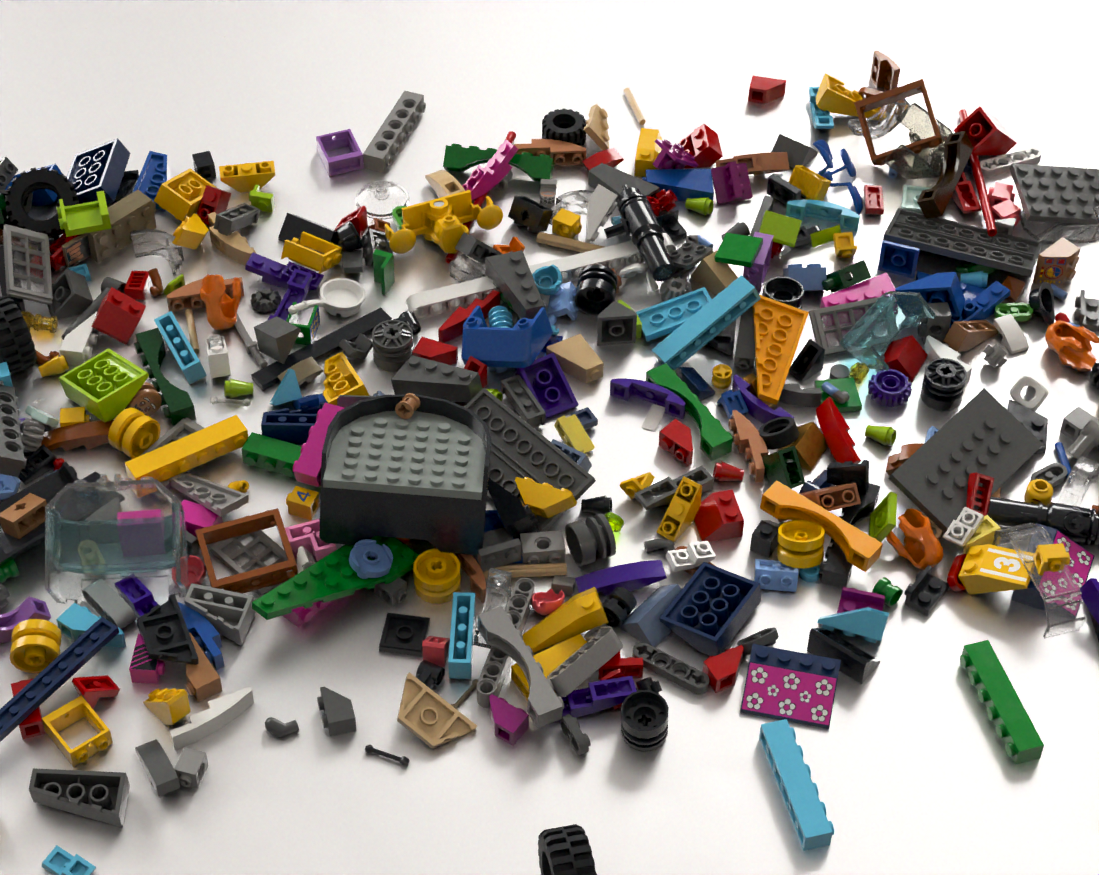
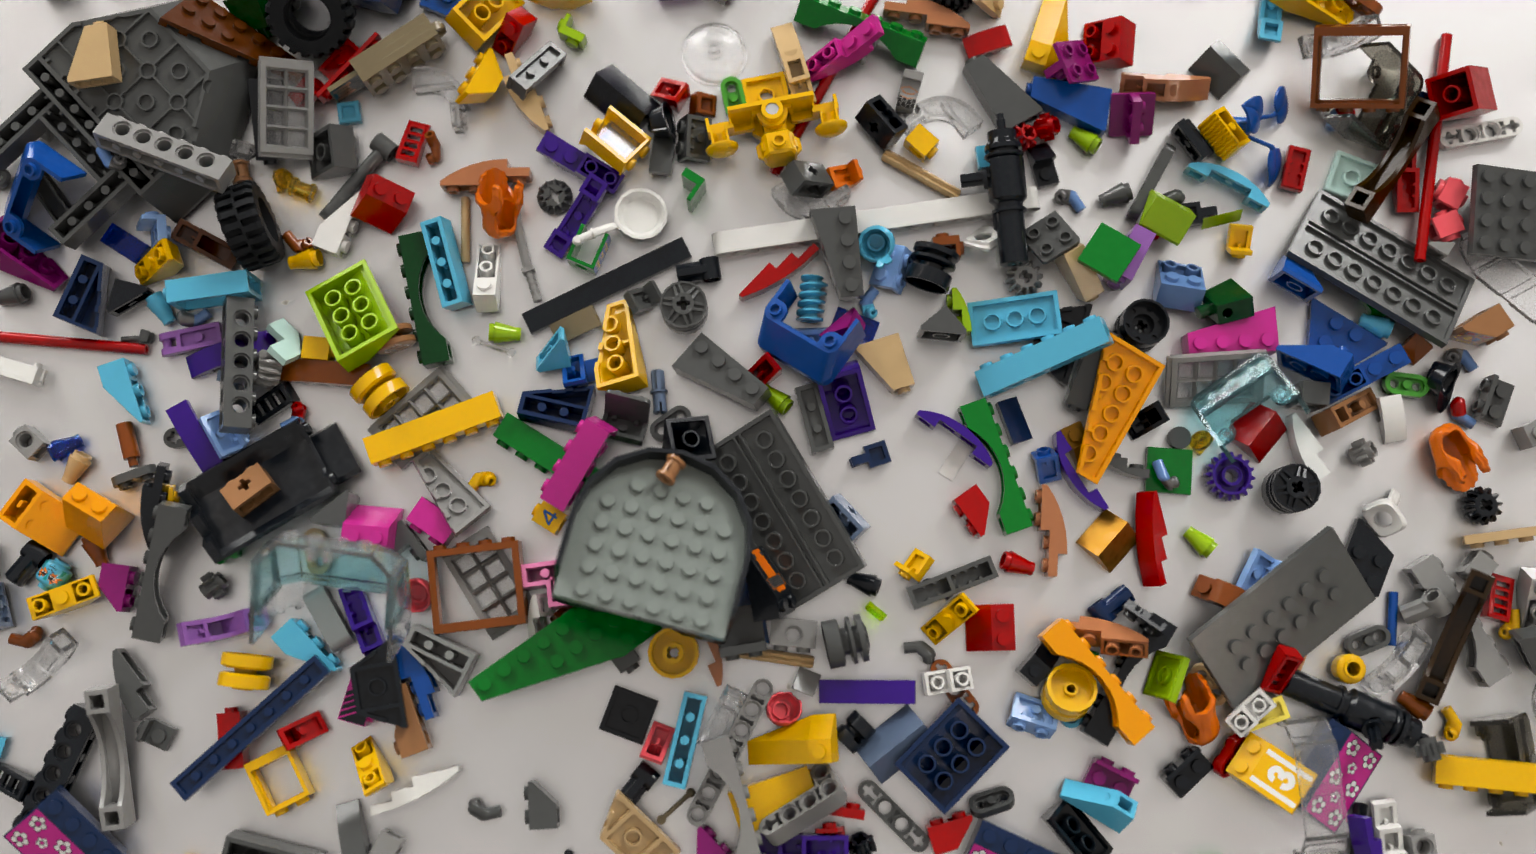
camera: 10 degrees right, 35 degrees up
lime panel [56,191,112,237] -> none
lime slope [163,274,185,295] -> none
dark grey slope [254,316,301,364] -> none
medium blue plate [349,539,393,579] -> none
red slope [412,337,458,365] -> none
yellow slope [515,477,577,518] -> none
light yellow panel [554,414,595,454] -> none
white slope [585,184,618,243] -> none
yellow wheel [712,364,732,389] -> none
black tyre [758,417,799,450] -> none
dark green torso [762,446,805,489] -> none
green wheel [872,577,903,607] -> none
yellow brick [1033,543,1070,575] -> none

